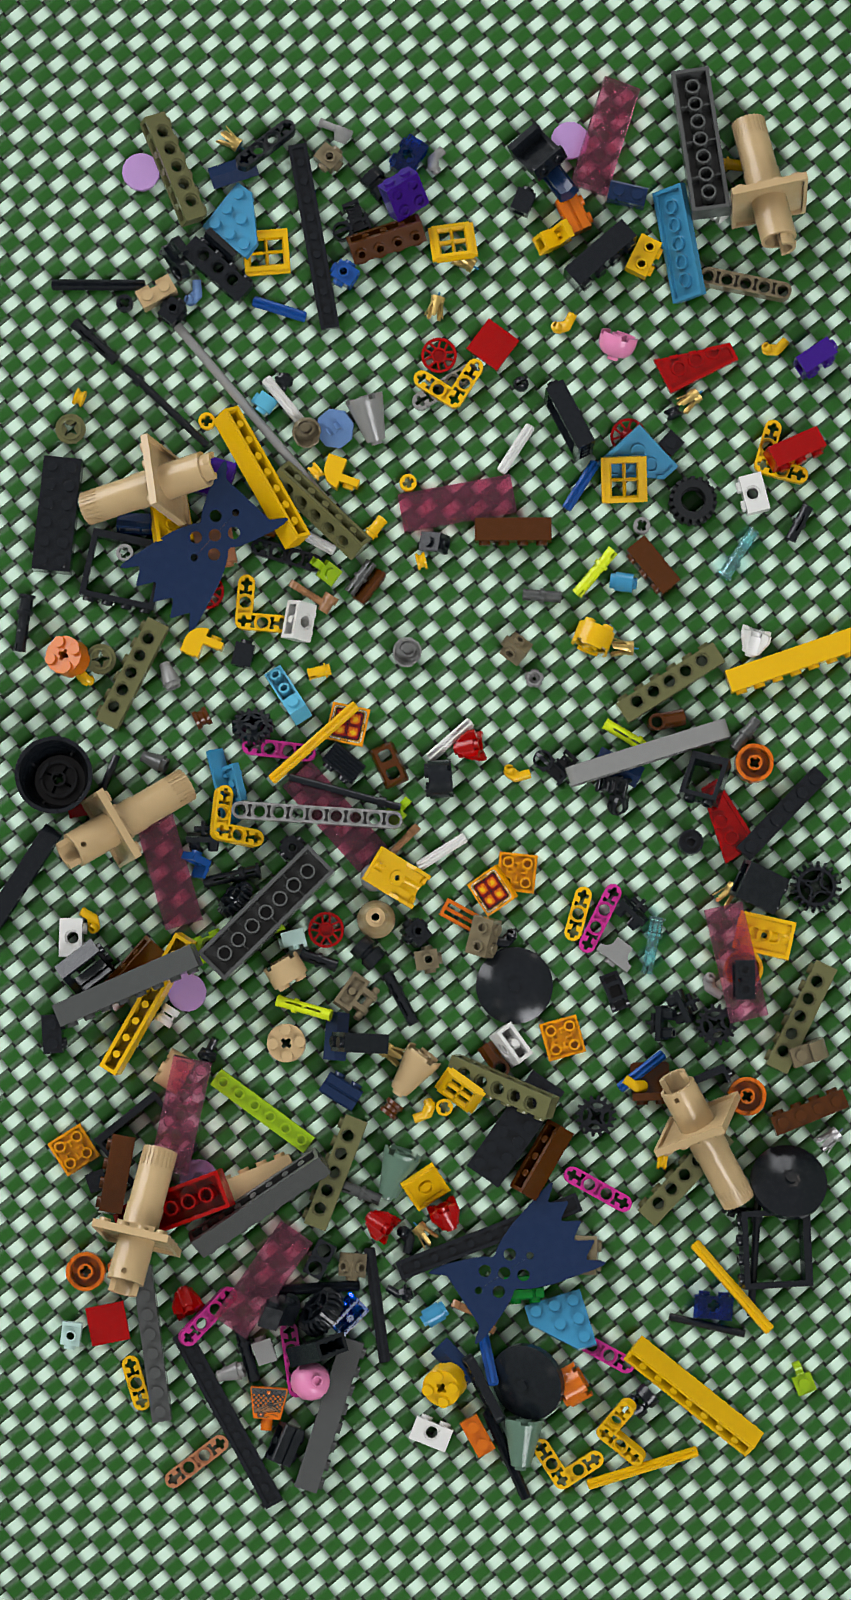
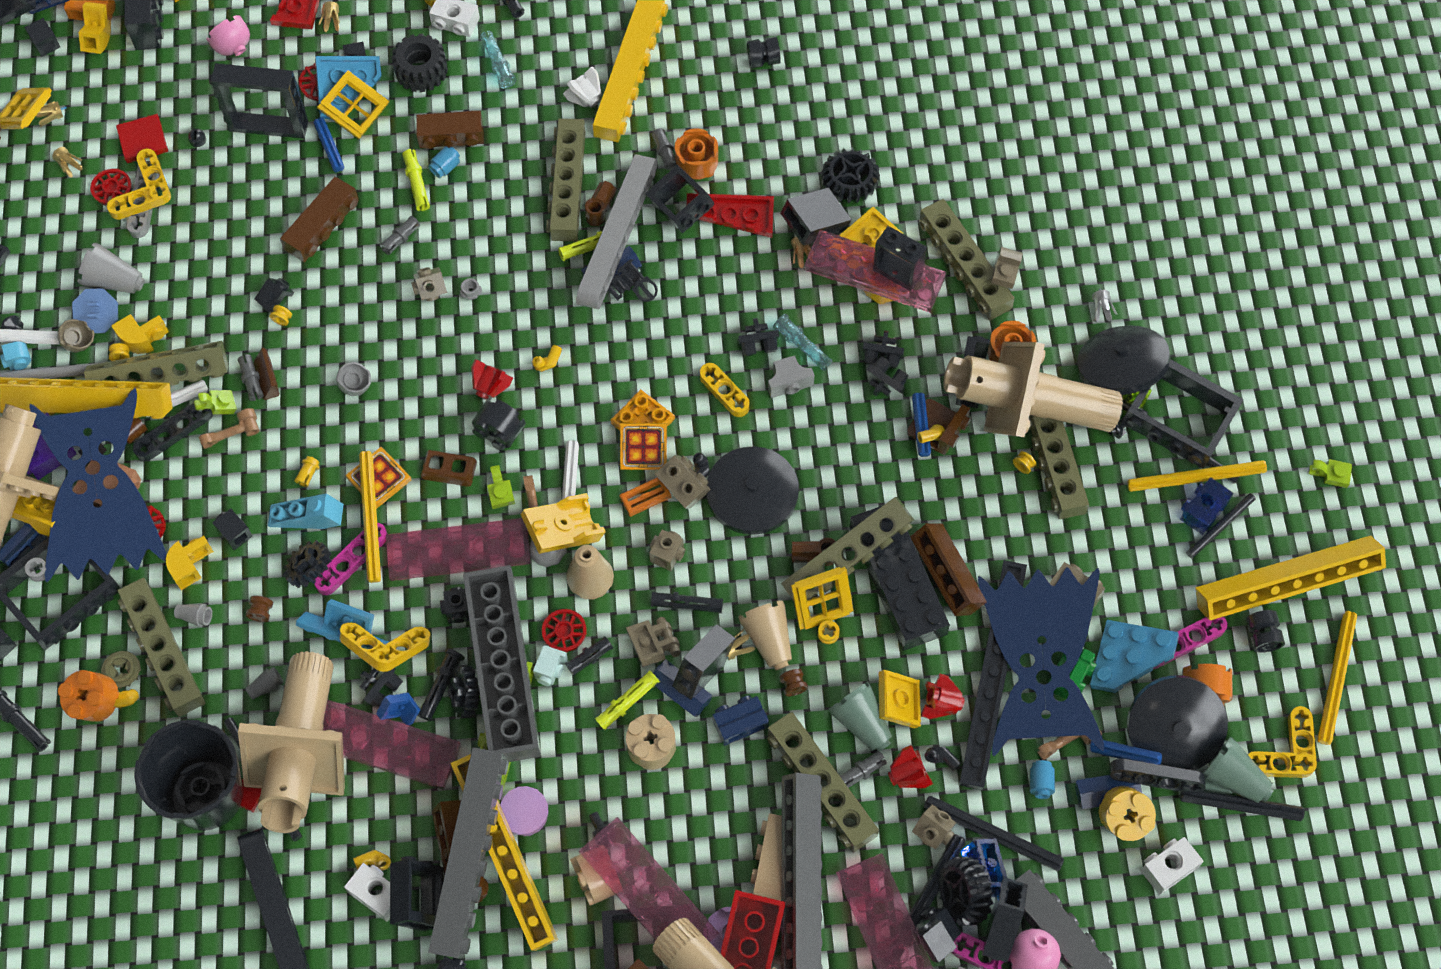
camera: 60 degrees left, 20 degrees down
white wheel [154,1002,180,1028] -> none
lime brick [210,1069,316,1153] -> none
light grey beam [231,801,403,830] -> none
yellow beam [235,574,285,633] -> none
tan brick [263,950,308,992] -> none
white brick [281,600,317,643] -> none
black bar [288,773,401,811] -> none
black piece [303,1238,338,1281] -> none
black brick [322,742,366,785] -> none
black wheel [350,935,386,971] -> none
yellow pin [365,515,388,540] -> none
black plate [386,1284,413,1303] -> none
clear pink plate [398,474,517,533] -> none
black brick [399,918,433,948] -> none
yellow bush [400,474,417,492] -> none
yellow arm [412,1098,436,1124] -> none
pearl gold piece [412,1221,439,1249] -> none
white axle [426,718,474,761] -> none
orange brick [460,1413,496,1458] -> none
white brick [489,1022,533,1068] -> none
white axle [497,423,534,474] -> none
black piece [533,749,579,786] -> none
light orange tile [539,1014,586,1062] -> none
yellow arm [551,312,577,334] -> none
dark pink beam [564,1166,632,1212] -> none
yellow brick [571,617,615,657] -> none
black gear [575,1095,617,1137] -> none
dark pink beam [579,884,622,953] -> none
yellow beam [596,1398,646,1466] -> none
black brick [599,970,631,1013] -> none
pearl gold piece [610,638,639,657] -> none
light grey bush [633,517,650,535] -> none
black bush [664,405,683,421] -> none
black wheel [677,829,704,856] -> none
black gear [695,1004,737,1045] -> none
light grey arm [703,972,724,1000] -> none
black plate [736,766,828,861] -> none
reddish brown brick [769,1087,849,1136] -> none

